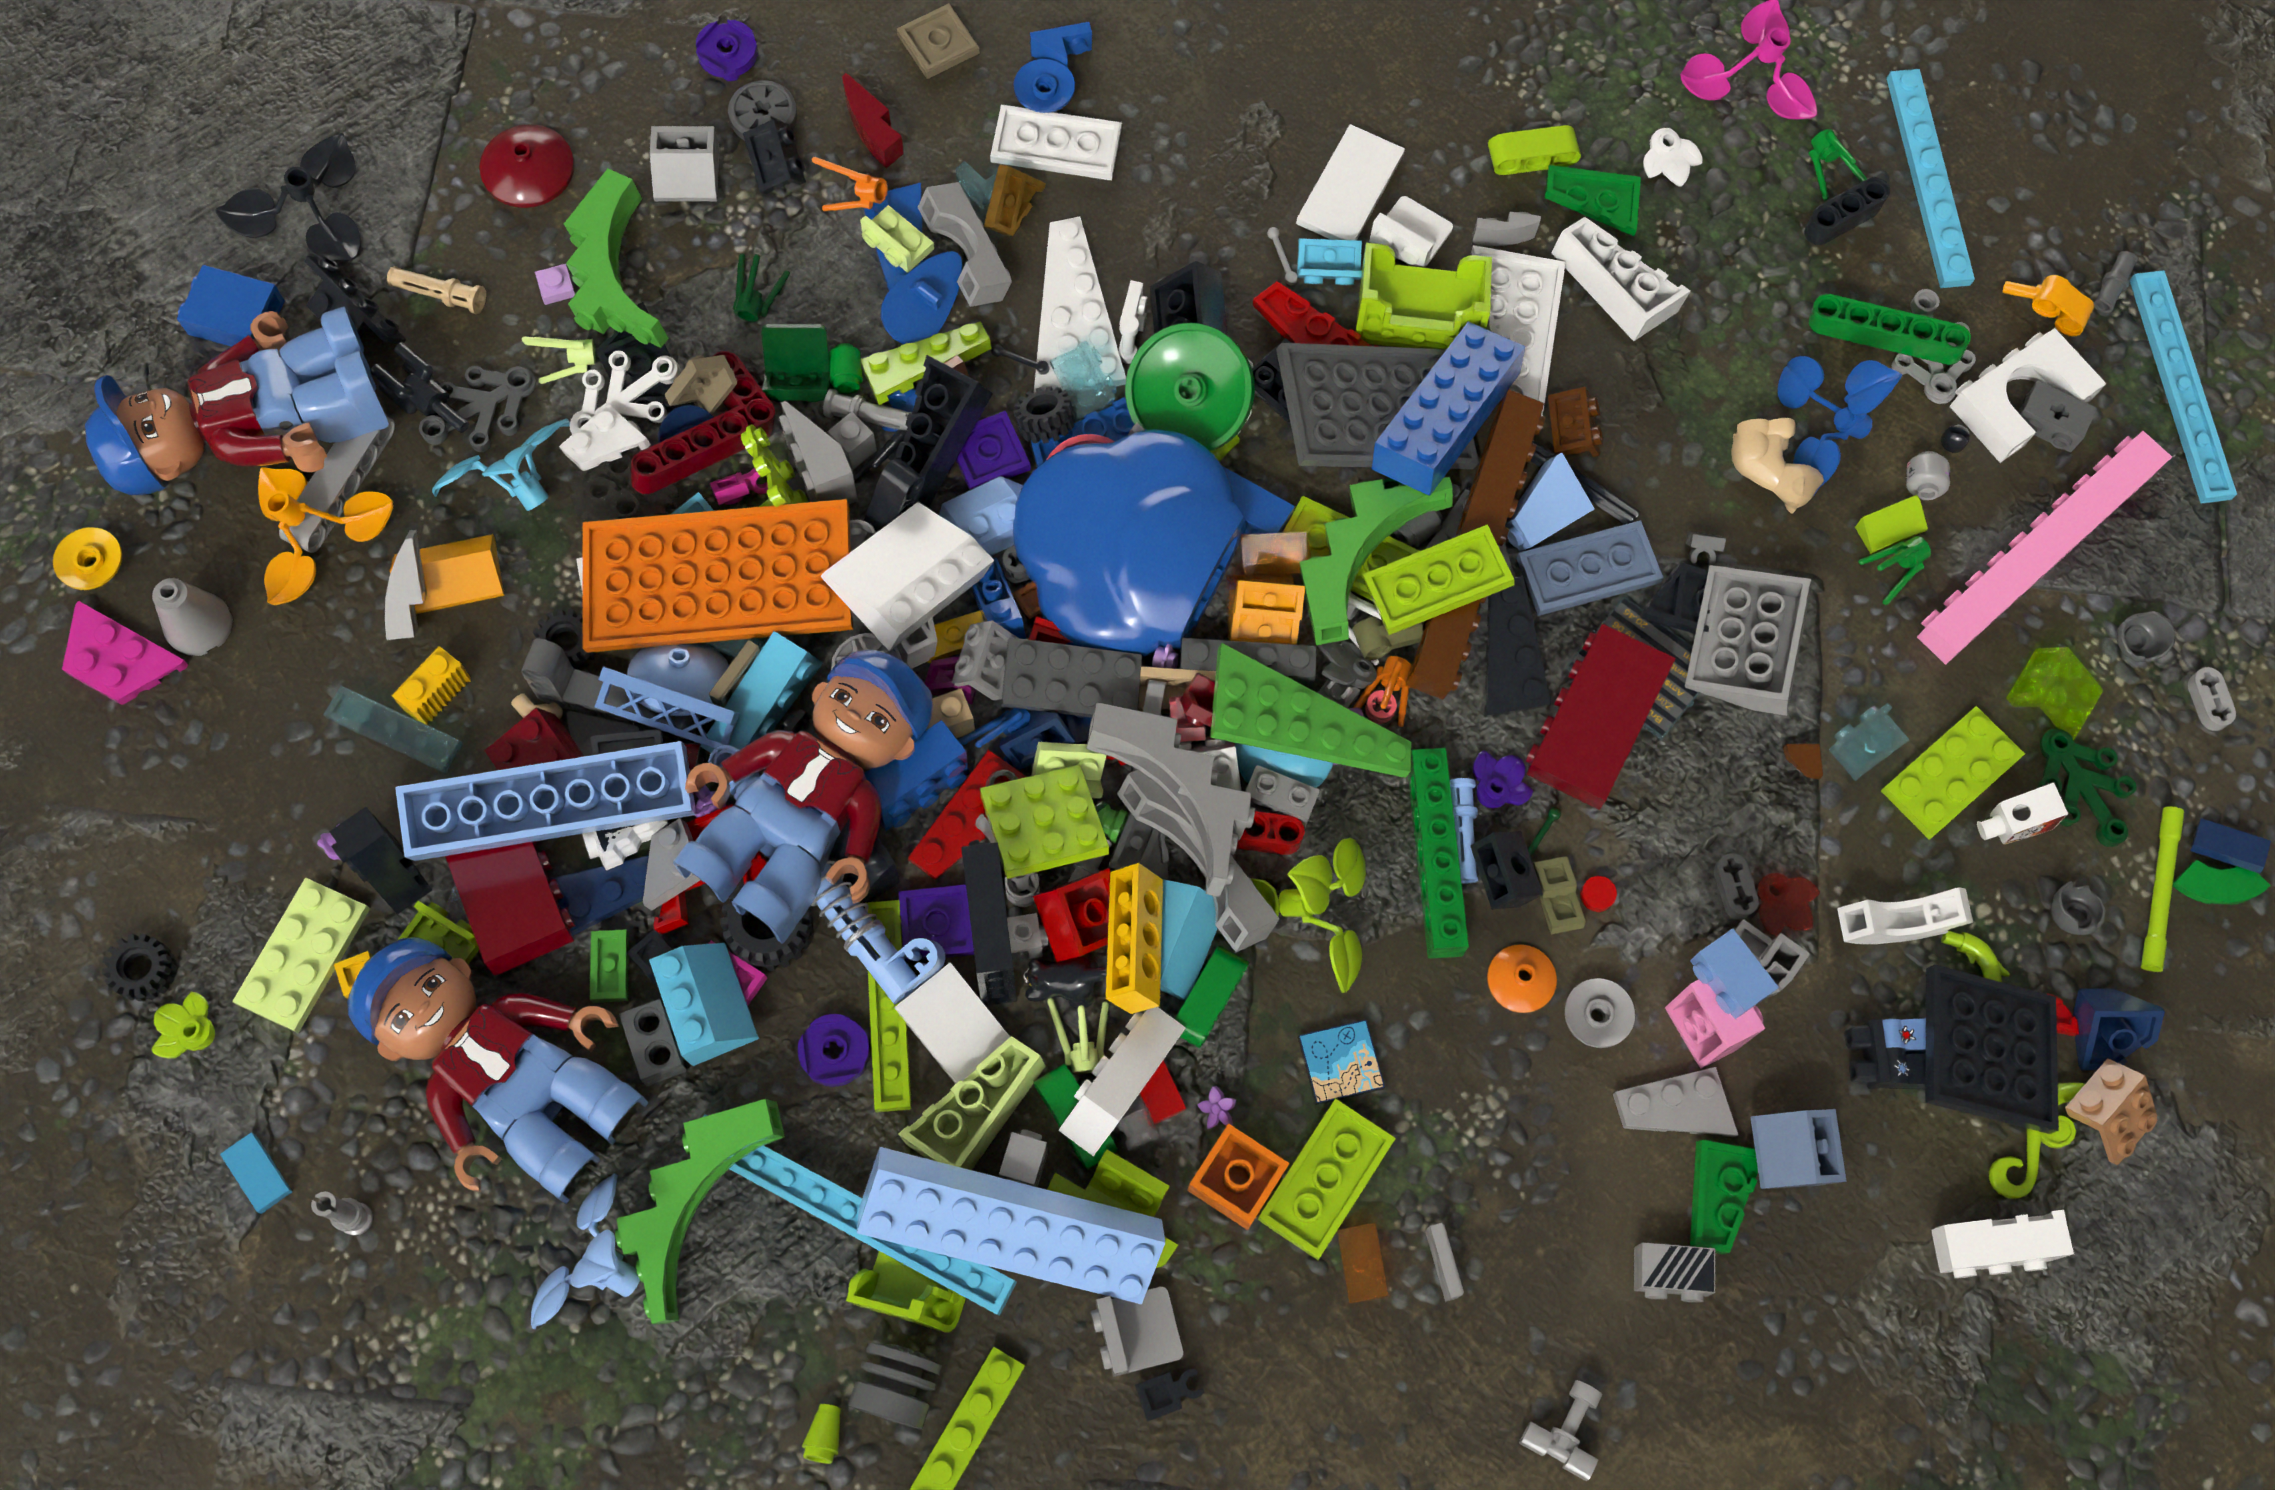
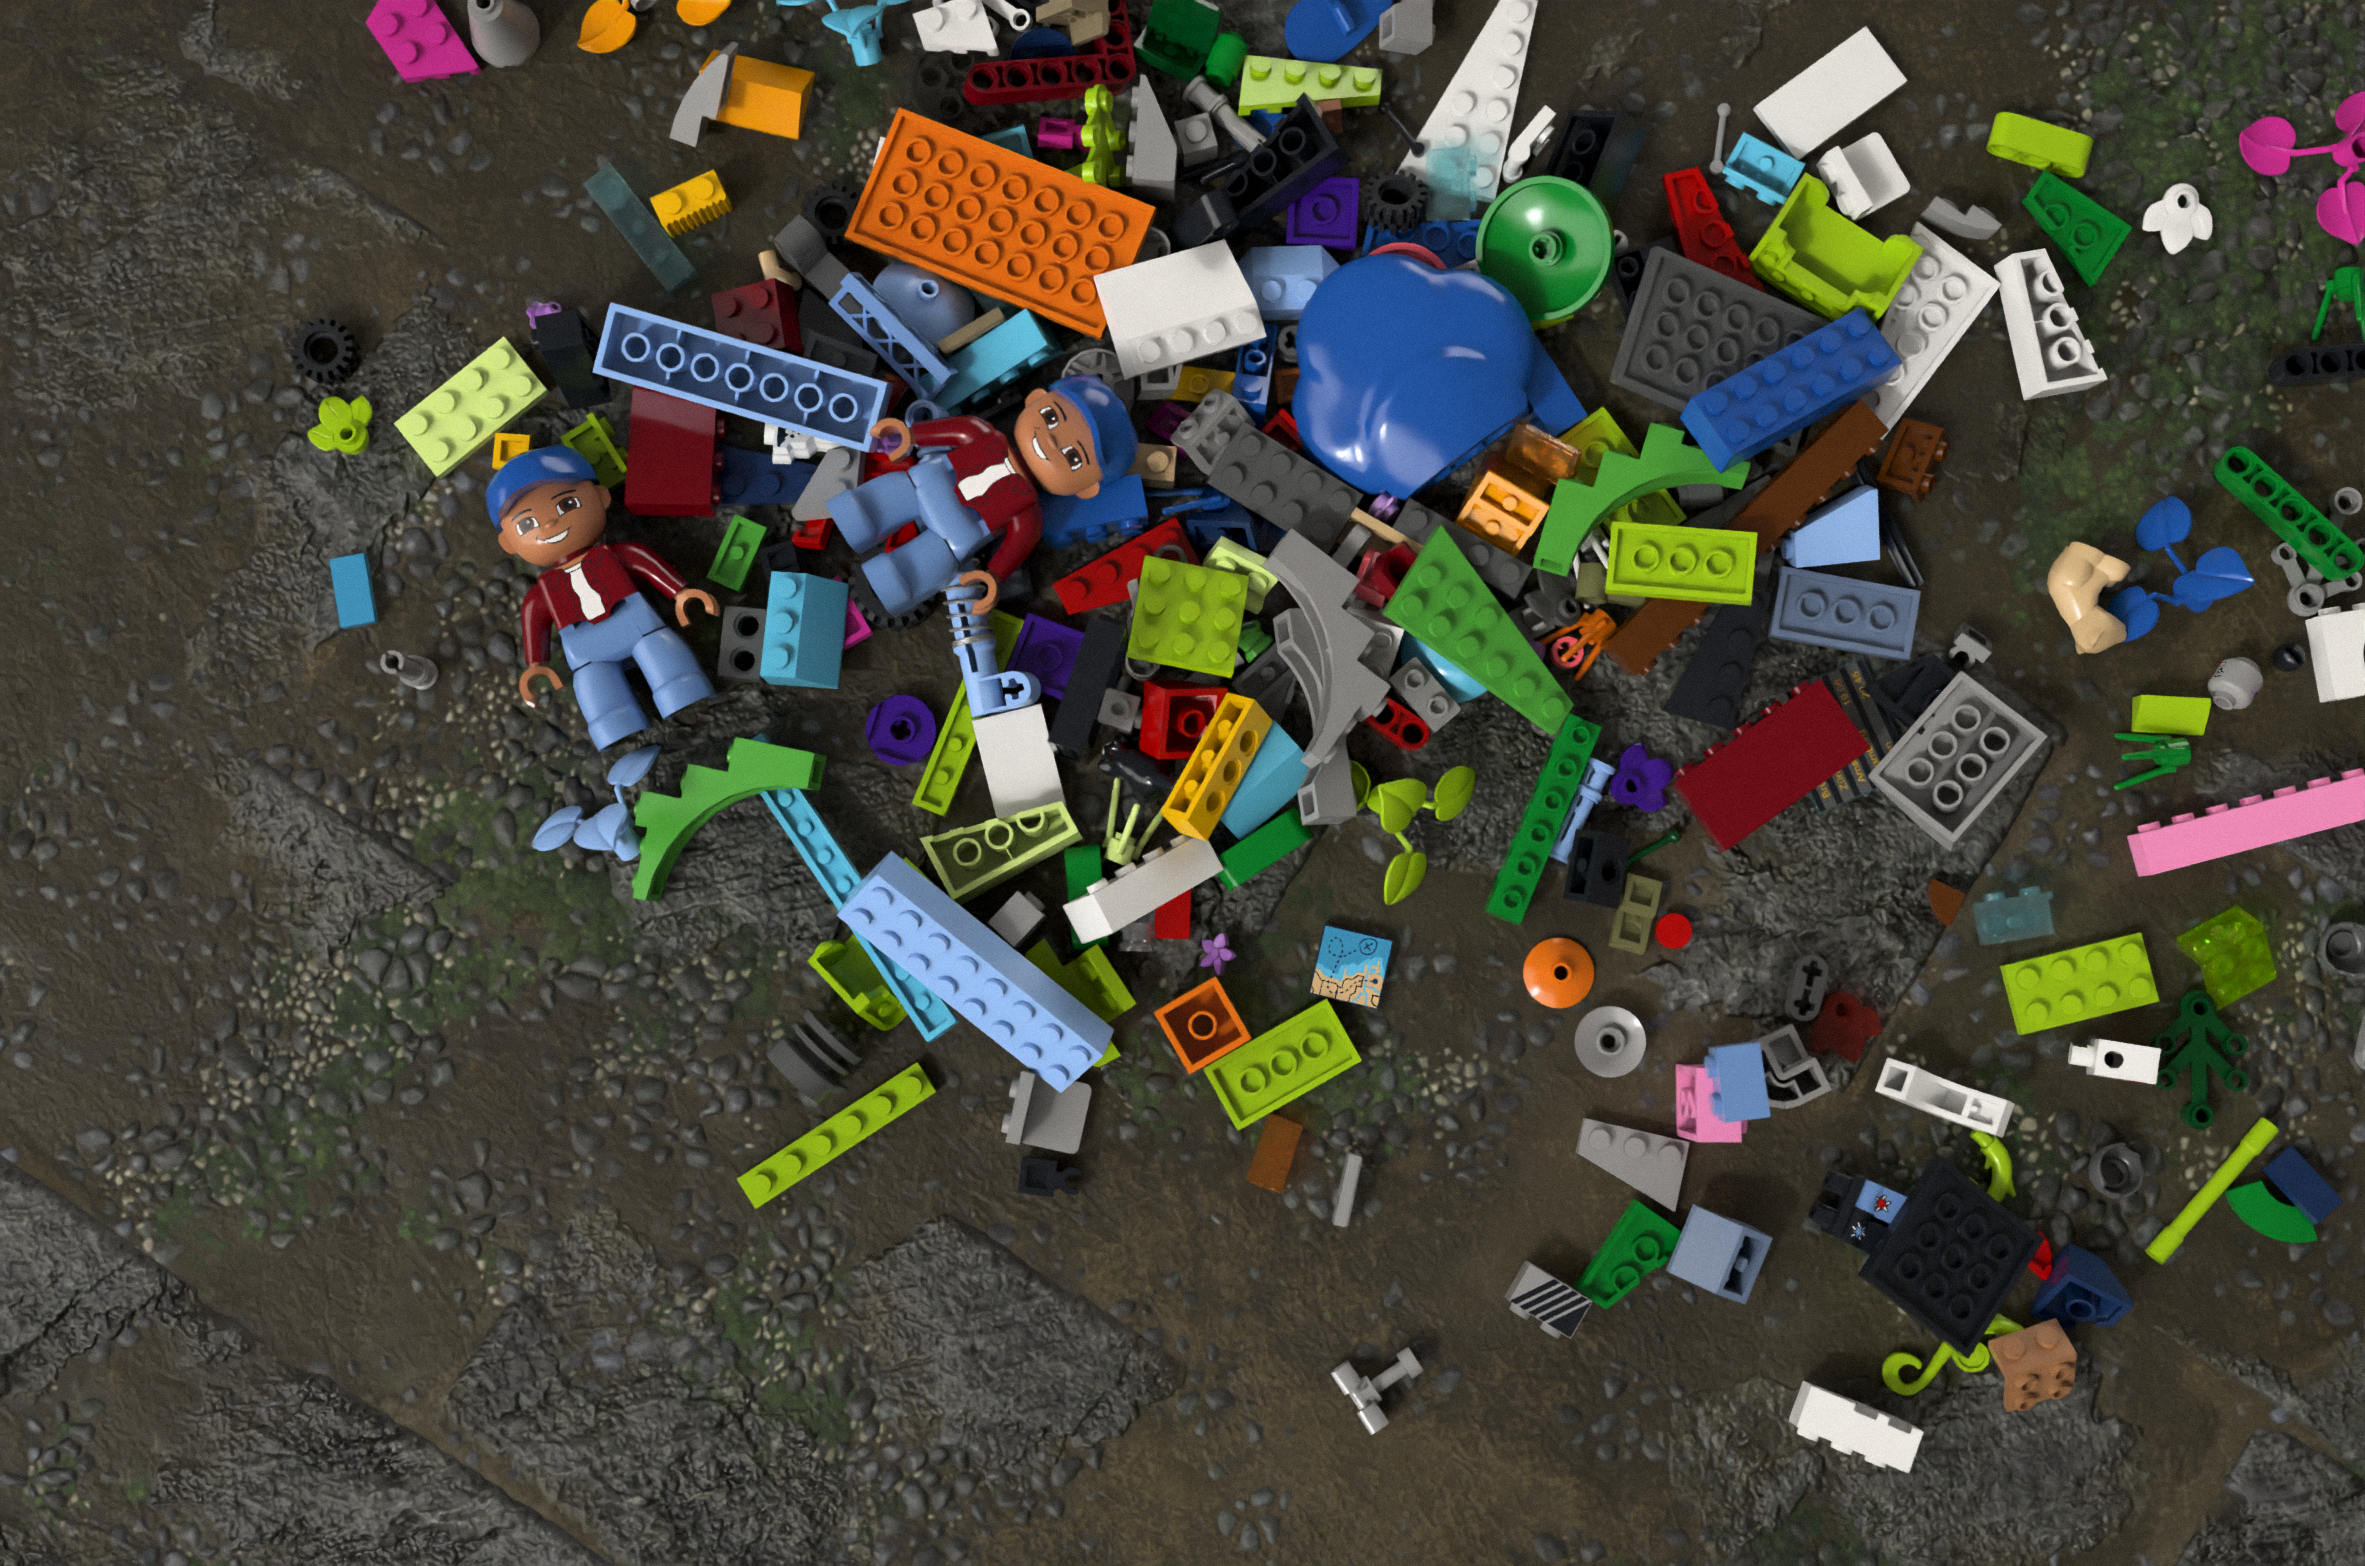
camera: 30 degrees right, 15 degrees up
lime cone [802,1404,841,1464] -> none

